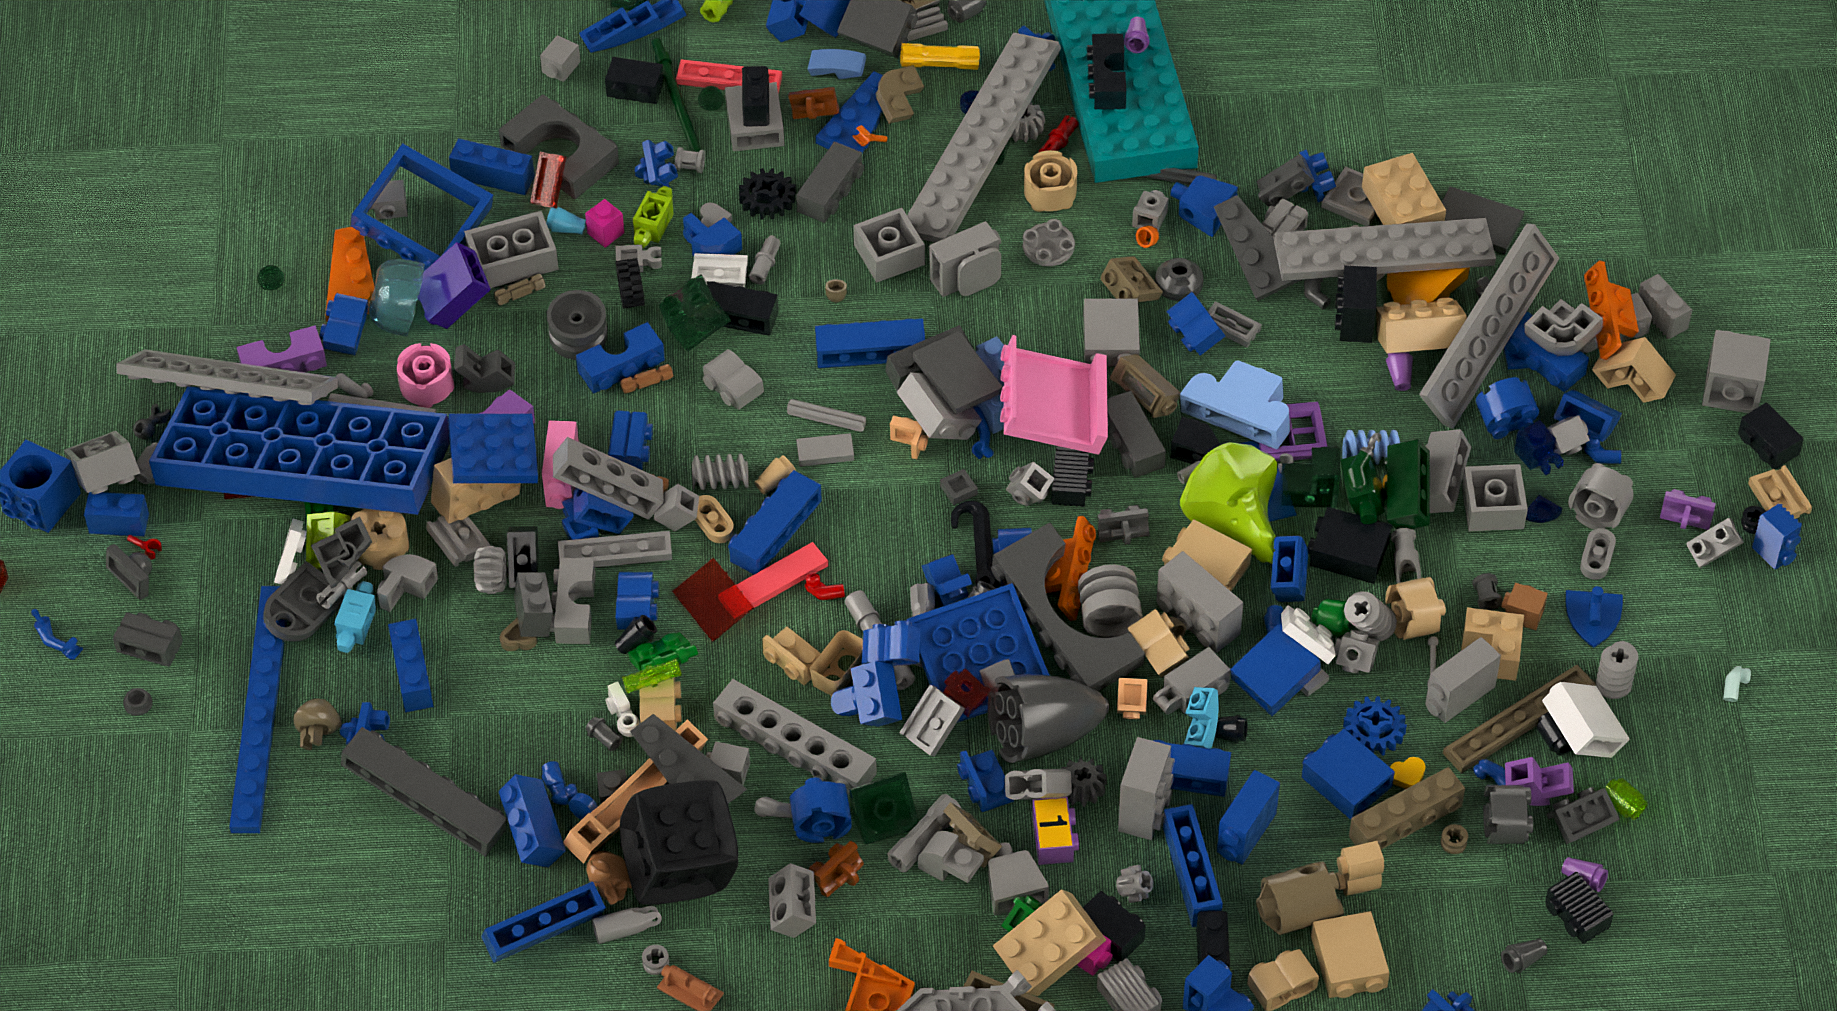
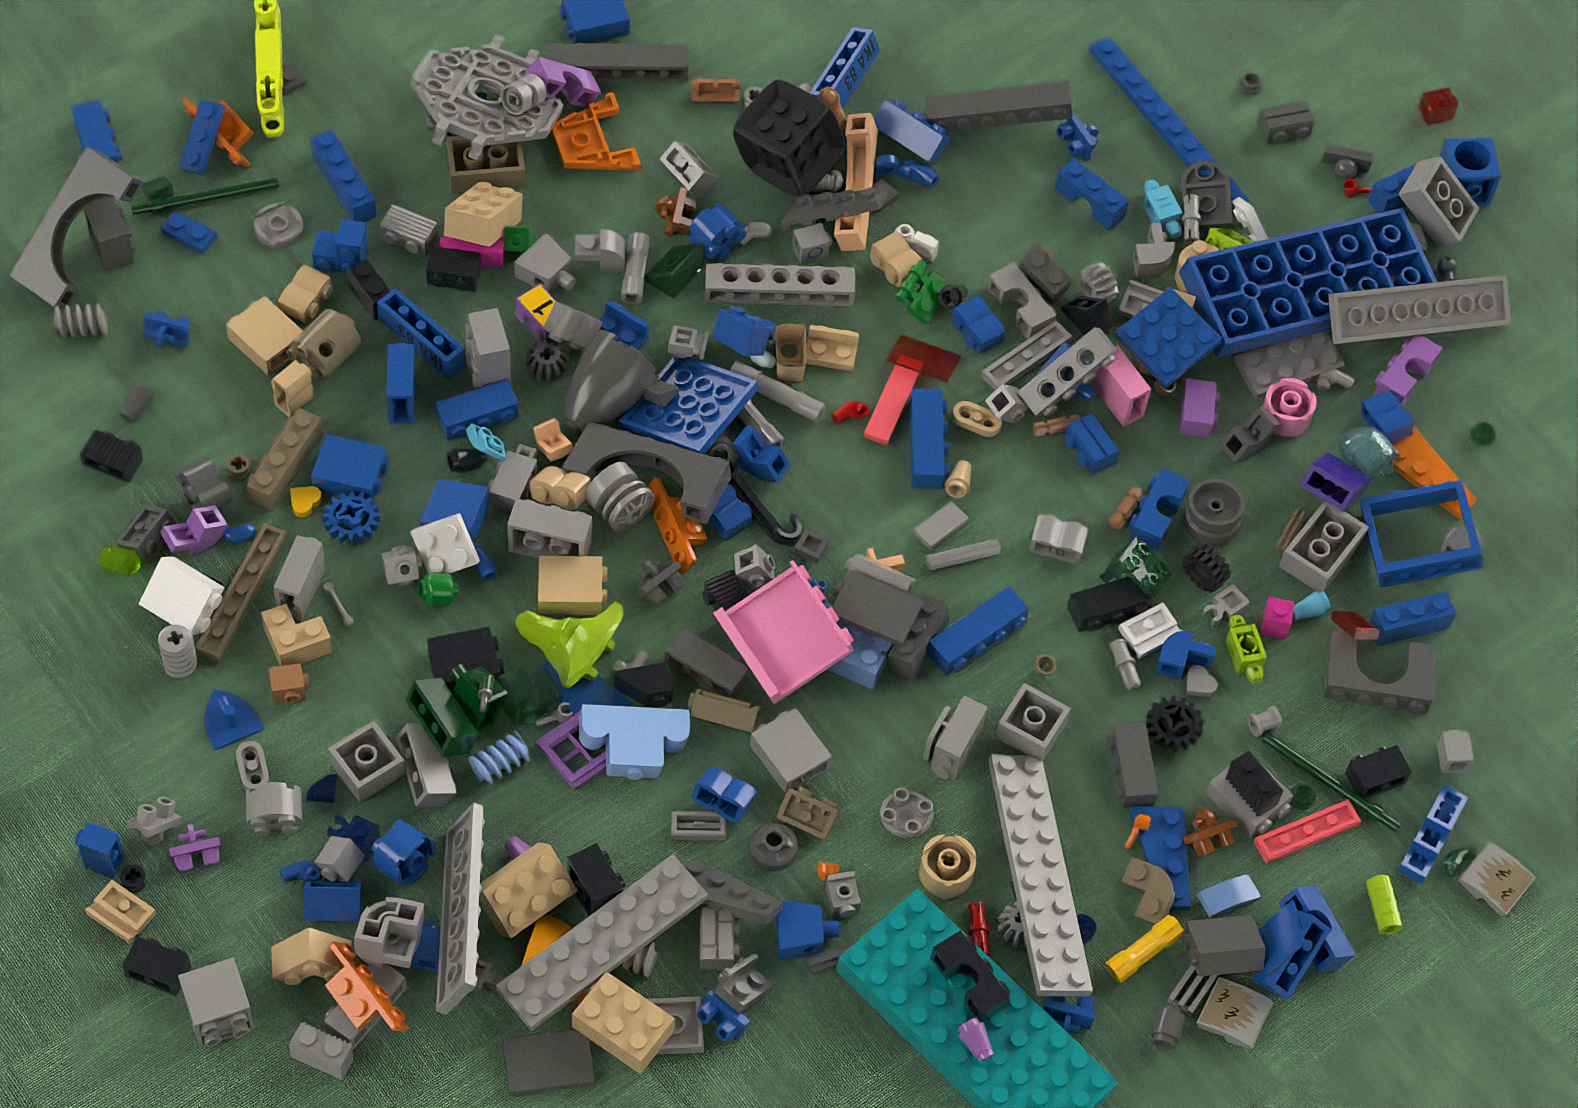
camera: 140 degrees right, 5 degrees up
blue piece [31,609,83,660] -> none
dark tan piece [293,698,342,750] -> none
dark grey slope [311,516,372,589] -> none
dark grey pin [585,717,623,751] -> none
clear neon green pin [621,658,682,694] -> none
blue hips [634,140,678,188] -> none
light grey piece [692,453,749,490] -> none
blue brick [862,621,921,667] -> none
clear red brick [943,668,991,717] -> none
dark tan bracket [943,802,1002,868] -> none
light grey gear [1116,865,1153,903] -> none
blue brick [1271,536,1309,602] -> none
light grey piece [1344,591,1397,641] -> none
tan brick [1385,577,1446,640] -> none
light grey piece [1391,528,1422,583] -> none
dark grey bush [1472,573,1503,610] -> none
medium lavender cone [1561,857,1608,892] -> none
light aqua arm [1723,666,1751,702] -> none

